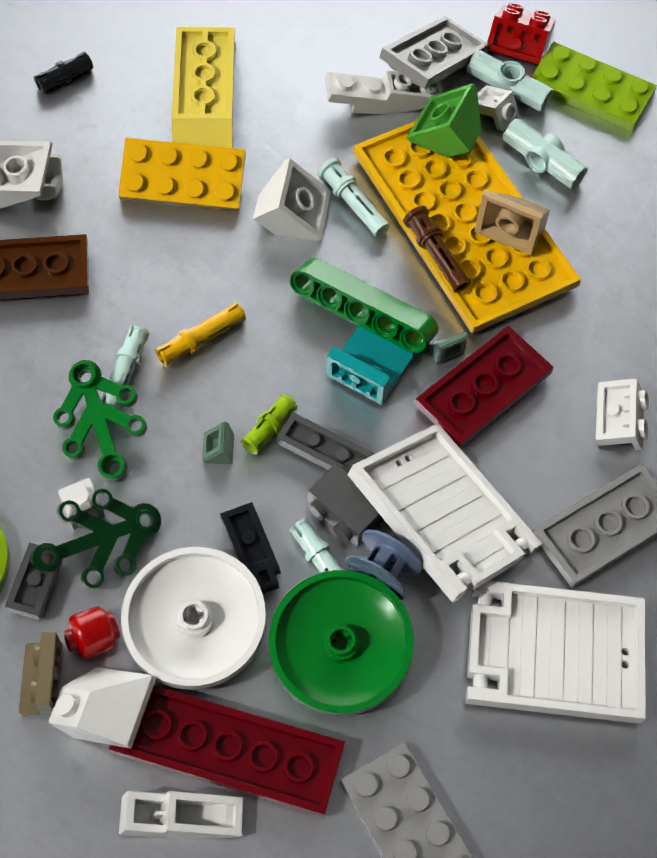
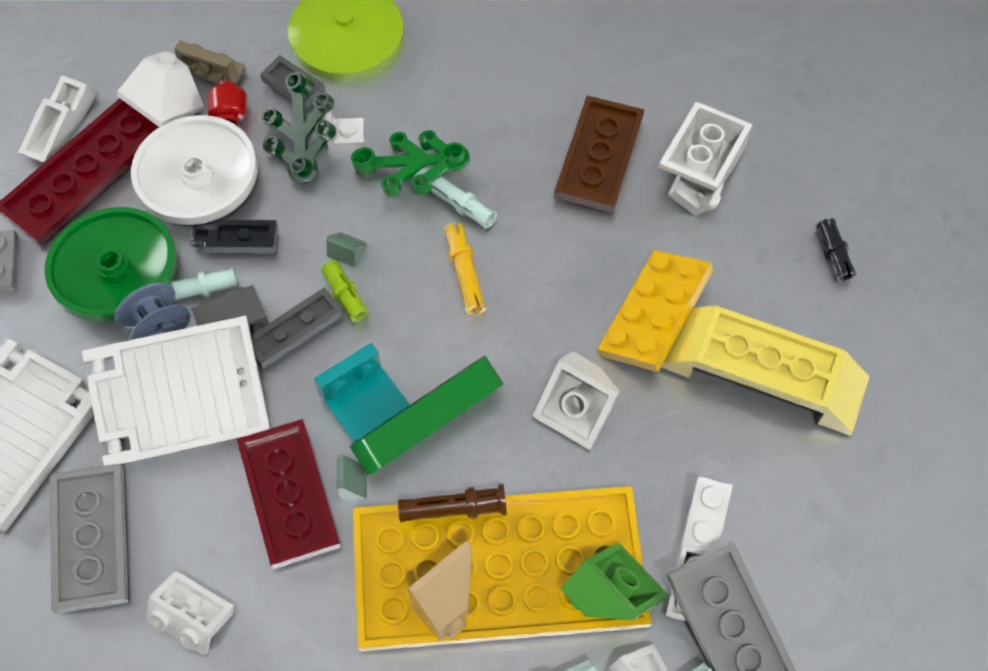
camera: 115 degrees right, 0 degrees up
light aqua pin [317,157,390,238] -> none

